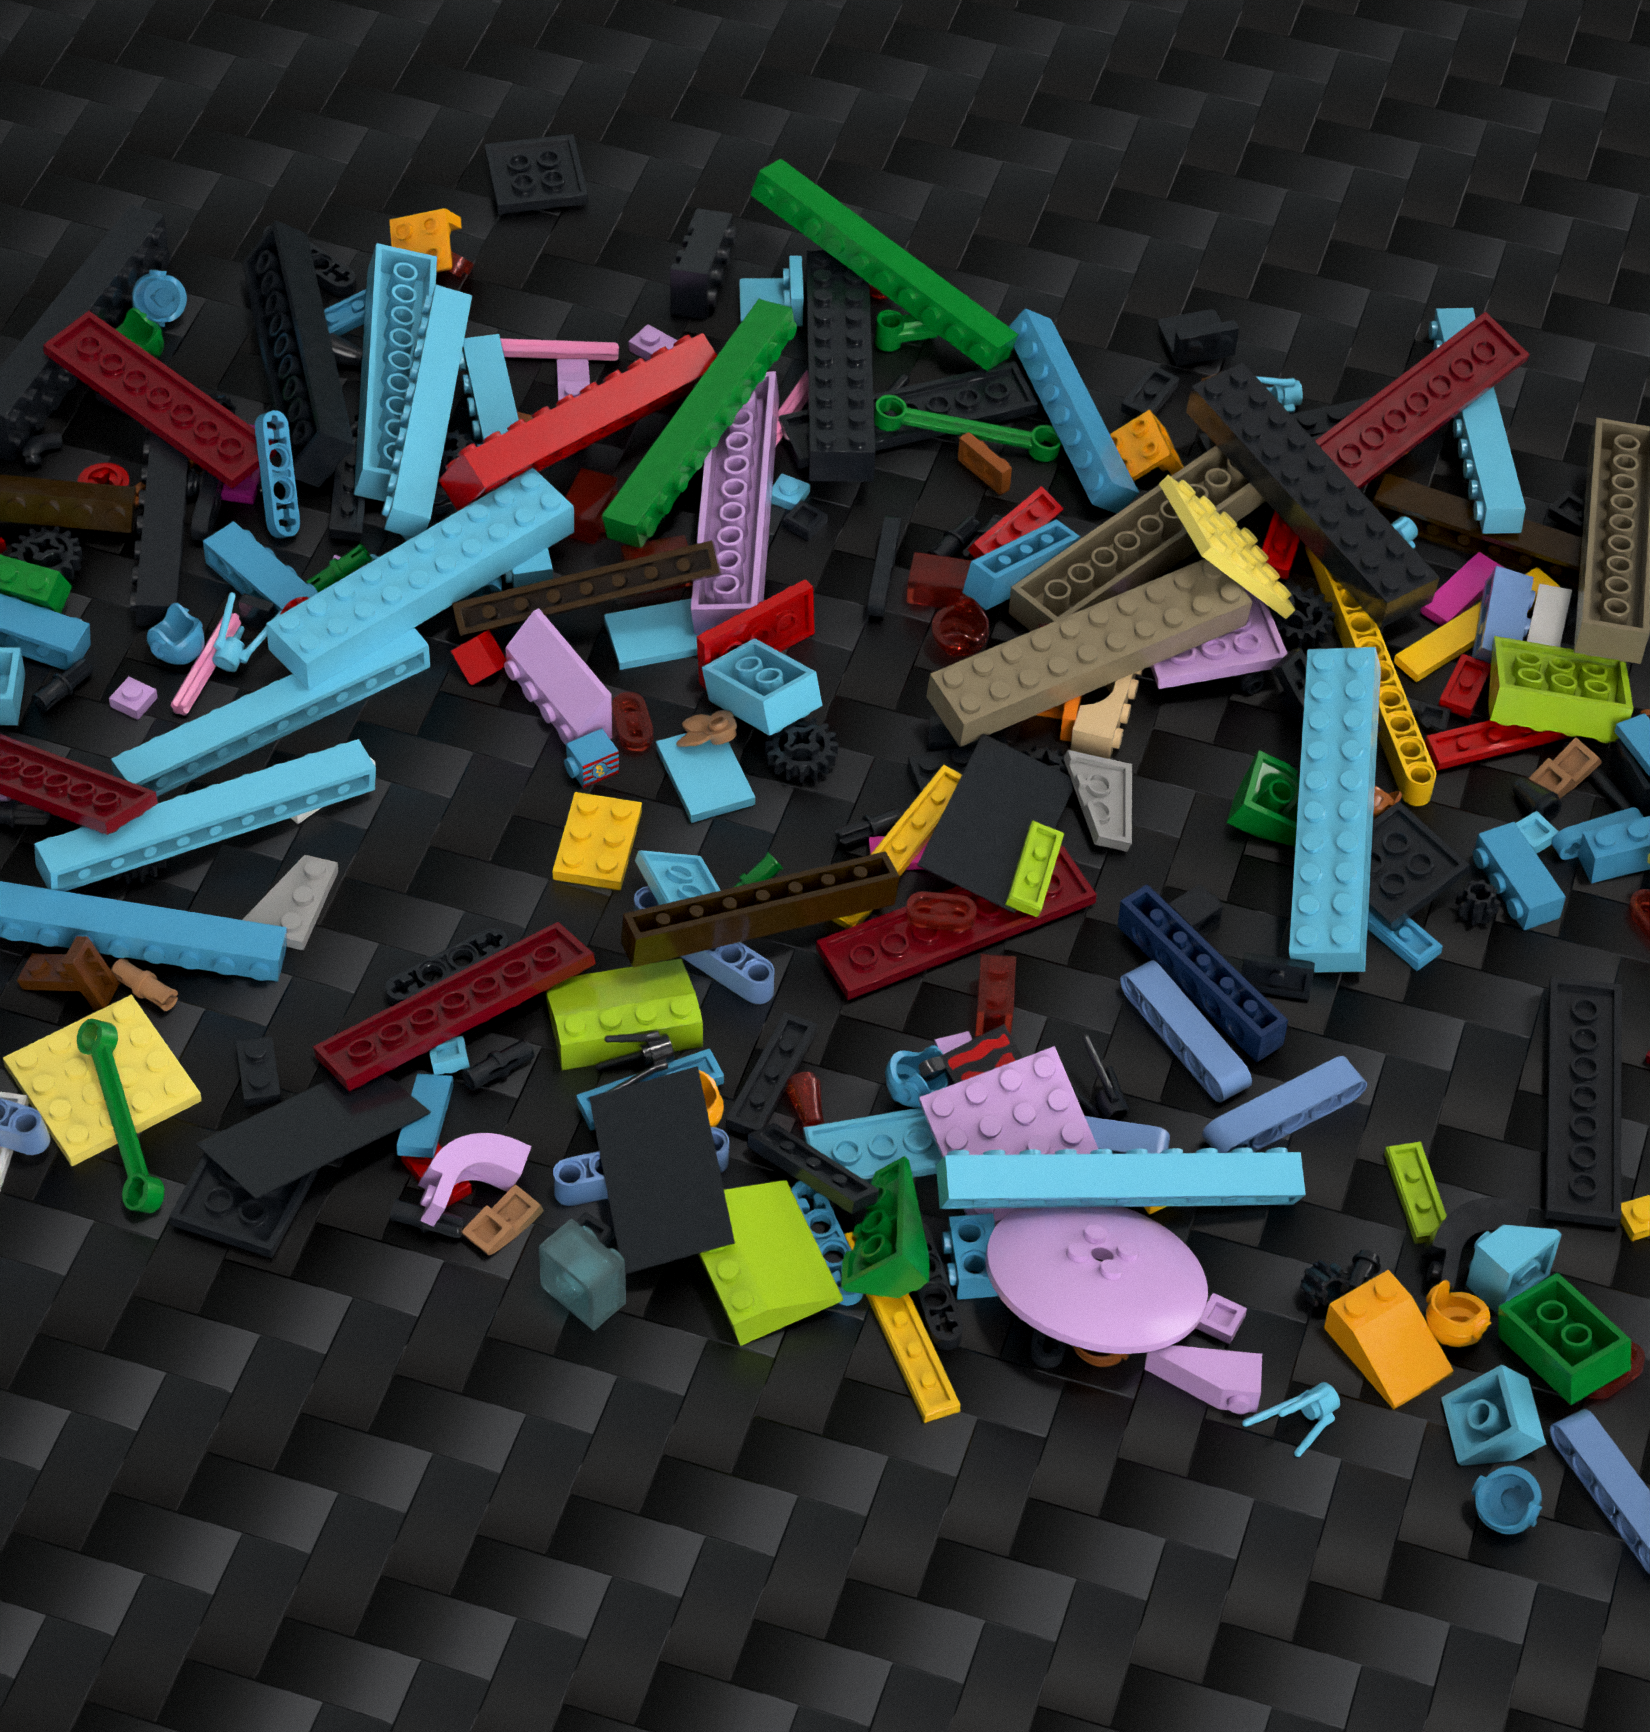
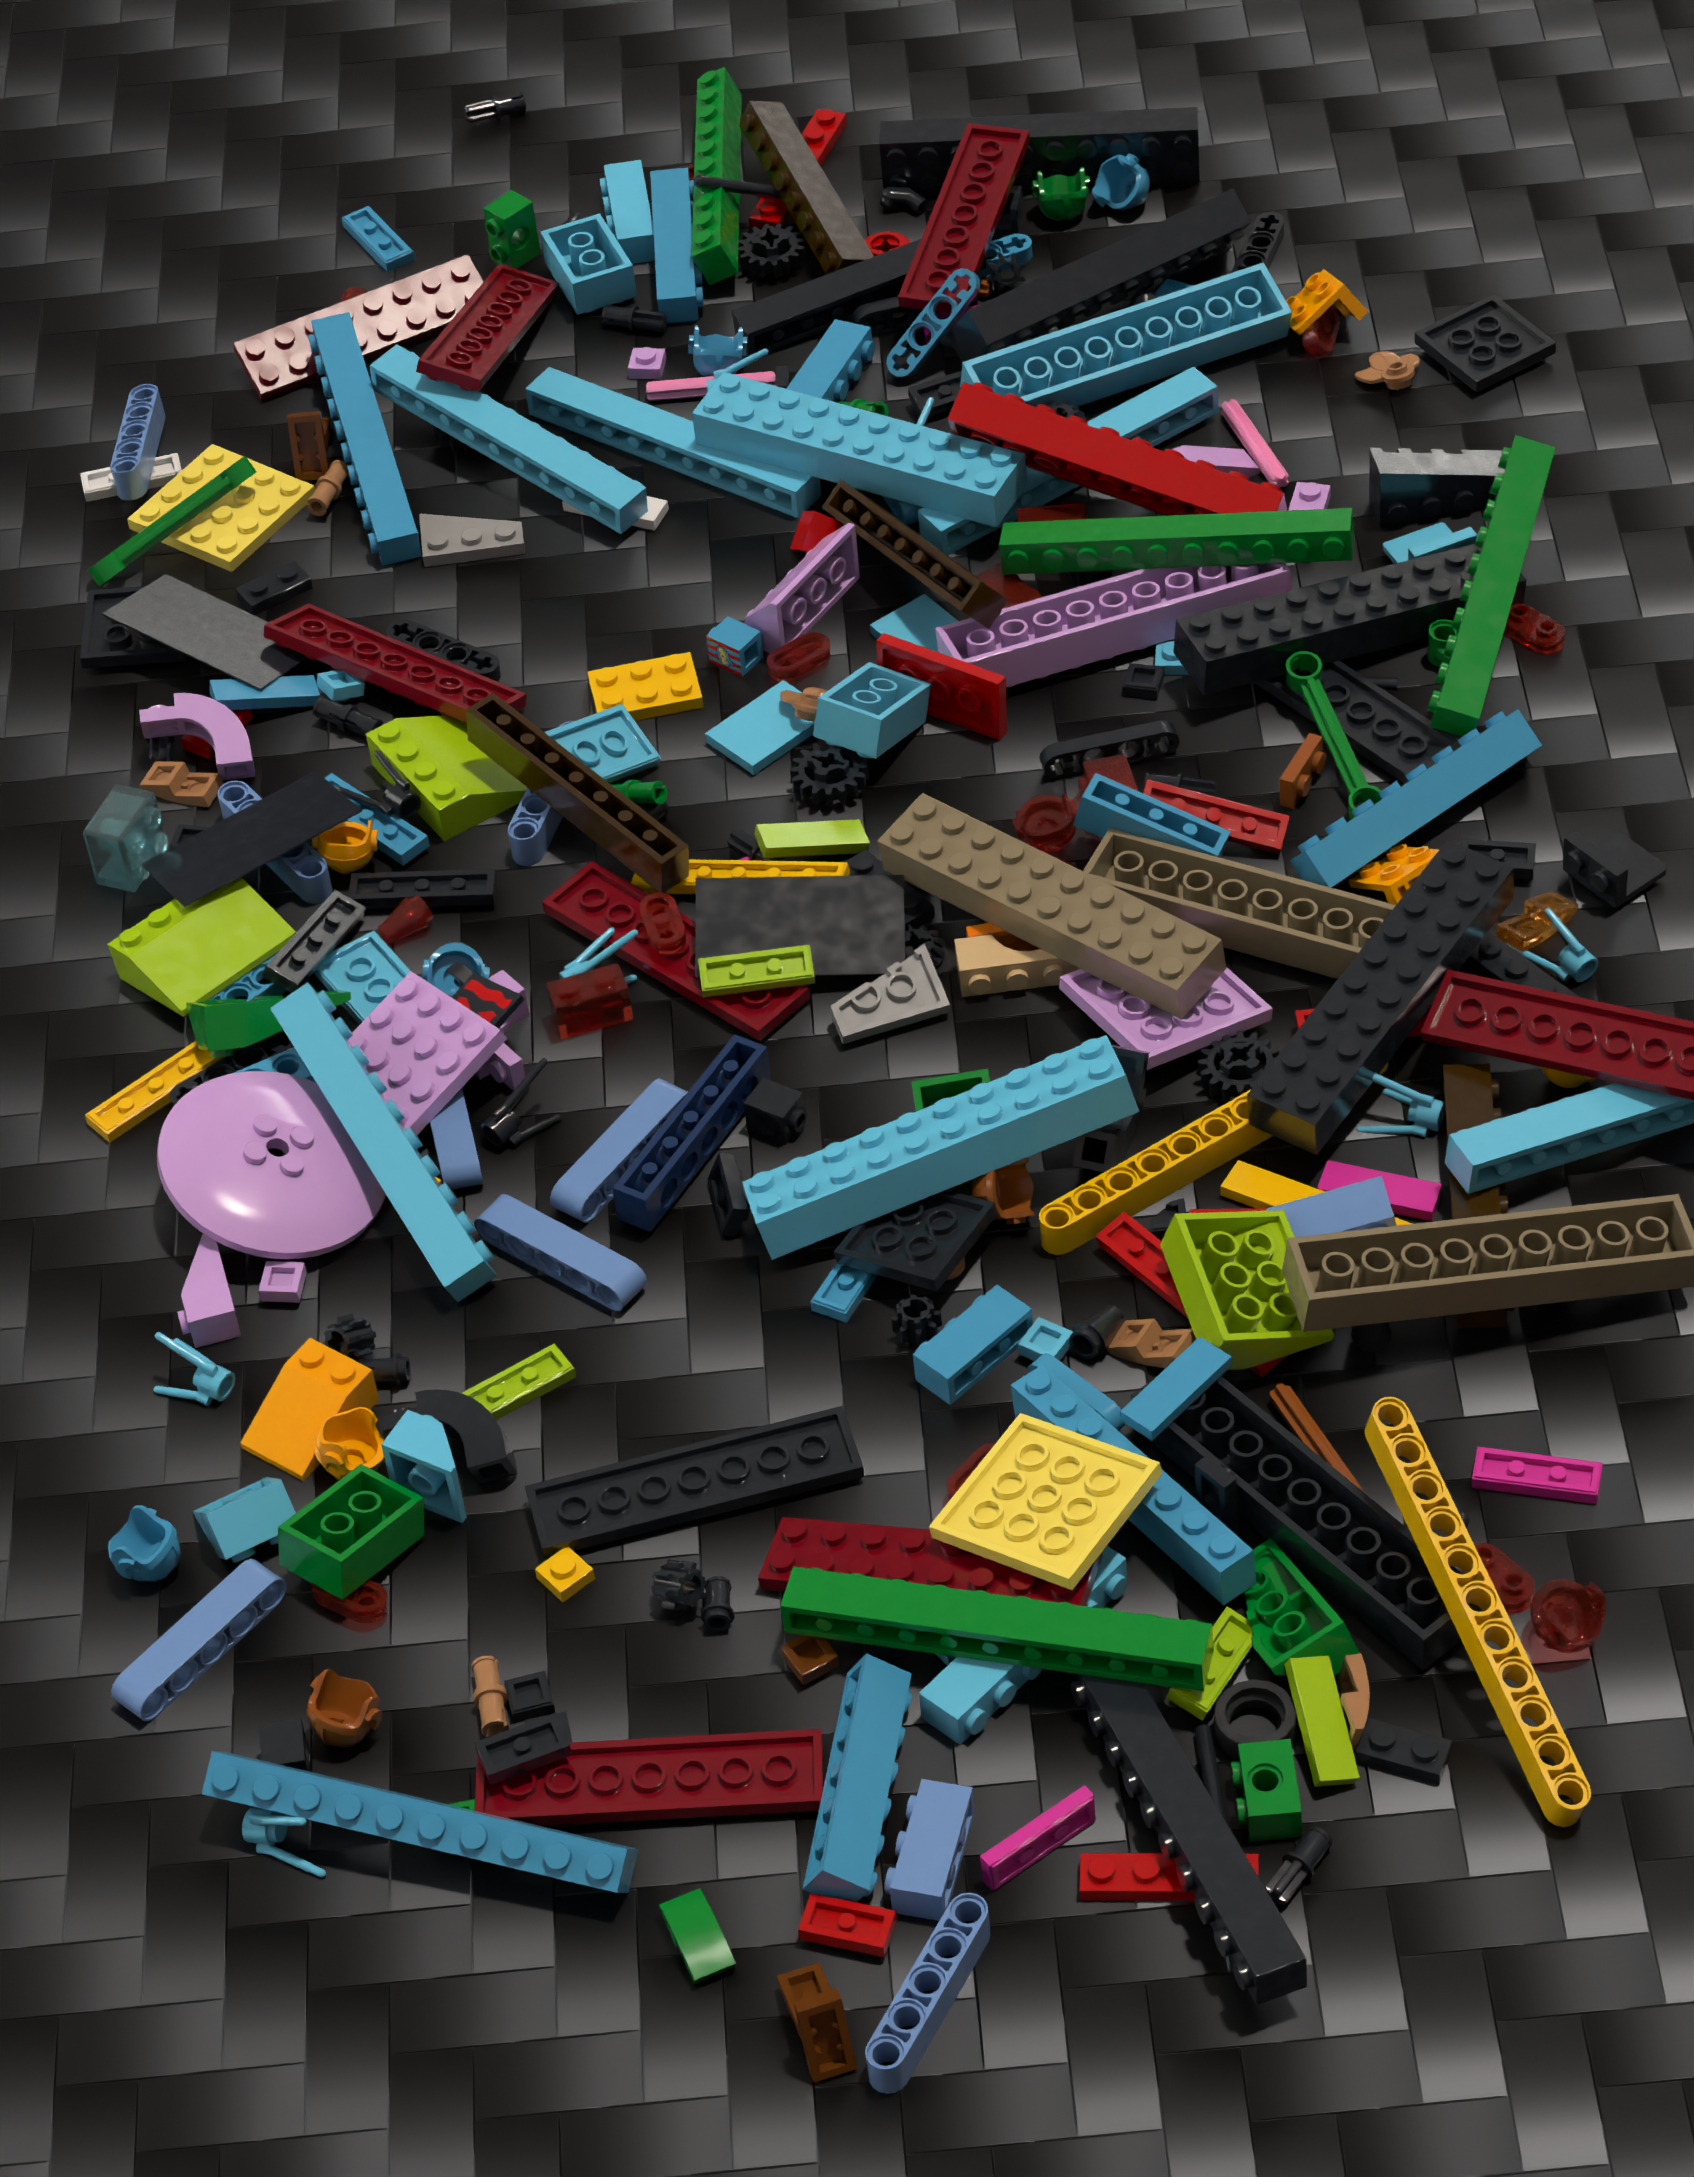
camera: 75 degrees right, 5 degrees down
medium azure brick [381,285,472,538] -> none
light yellow plate [1159,475,1295,619] -> none
none -> medium azure plant [559,927,638,1000]
none -> lime tile [754,819,870,858]
none -> medium nougat plate [1354,351,1420,390]

